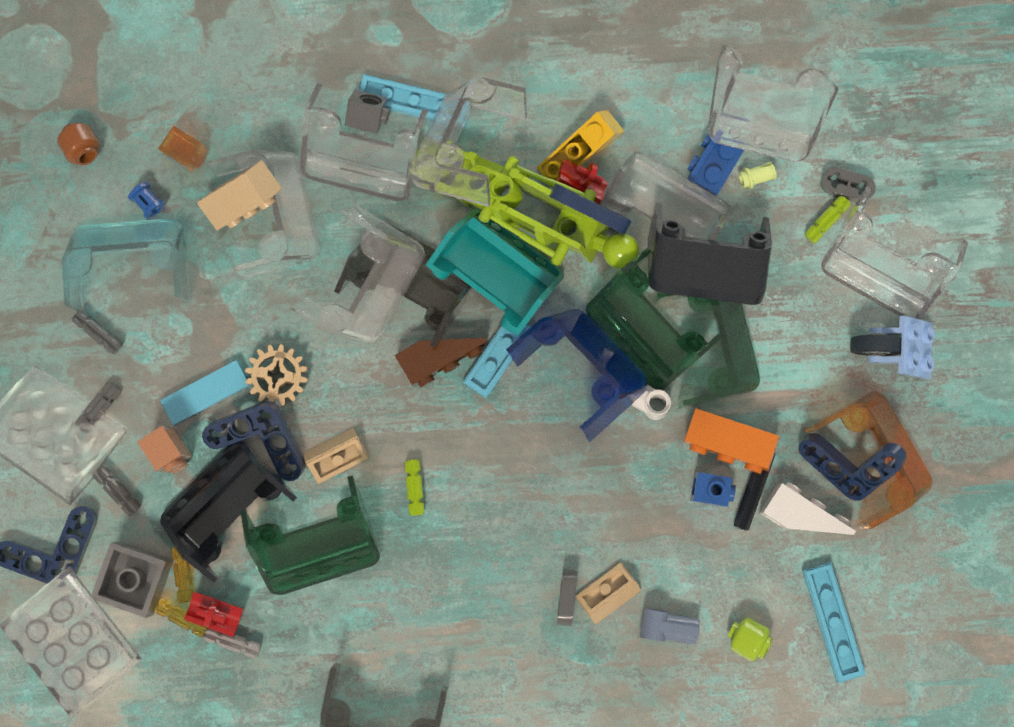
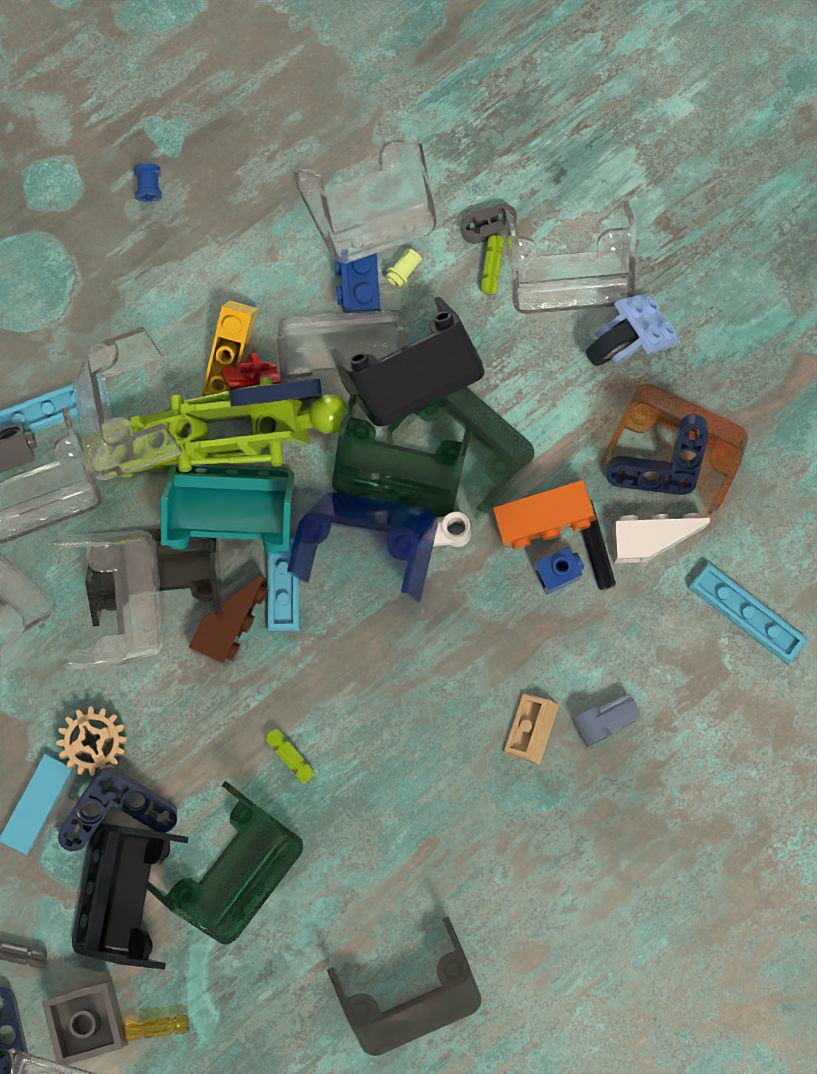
camera: 35 degrees left, 5 degrees down
nougat brick [137,425,193,474] -> none
clear yellow axle [171,547,193,603] -> none
red hips [184,591,245,637] -> none
light grey axle [204,628,261,658] -> none
tan slope [303,428,369,484] -> none
dark grey beam [557,570,578,627] -> none
lime head [727,618,773,661] -> none

